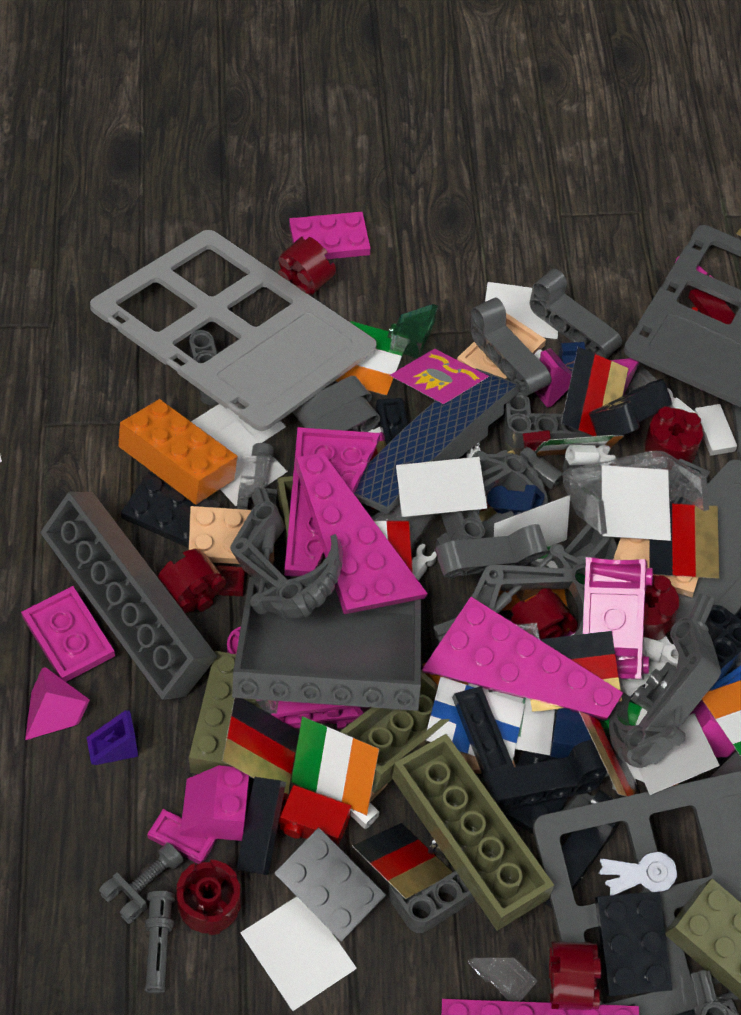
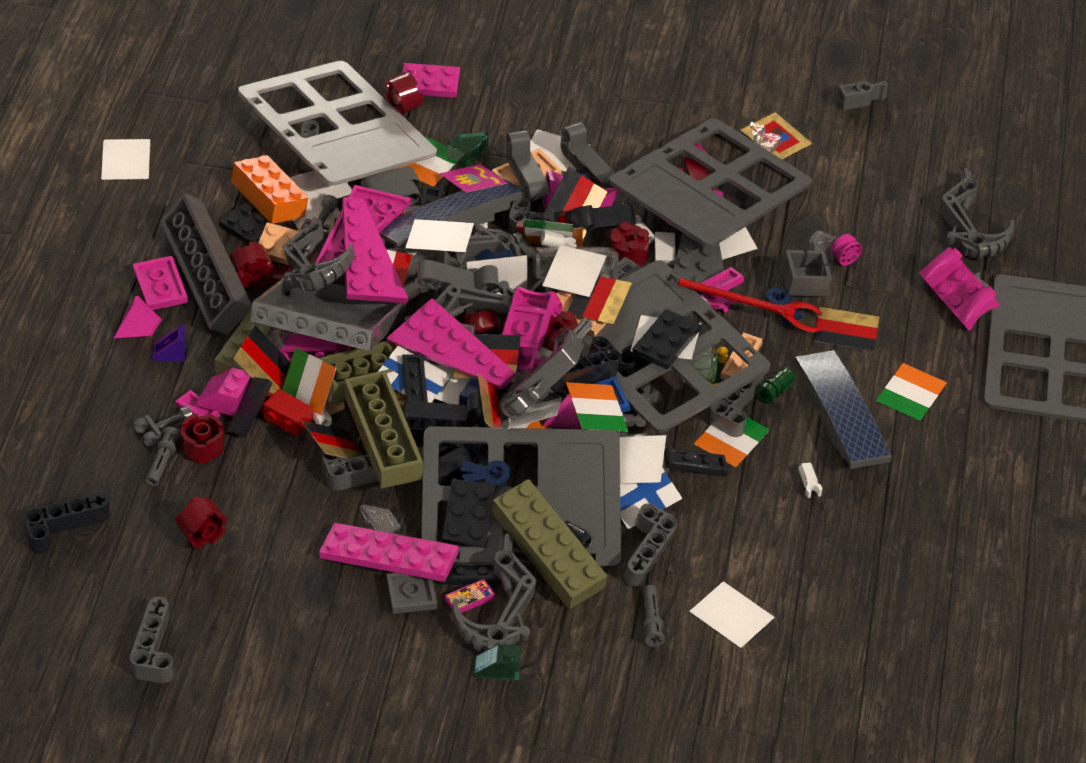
camera: 15 degrees right, 10 degrees down
clear slope [239,455,270,500] -> none
white sticker [240,897,357,1011] -> none
plate [275,827,386,942] -> none
dark red brick [549,941,601,1010] -> none

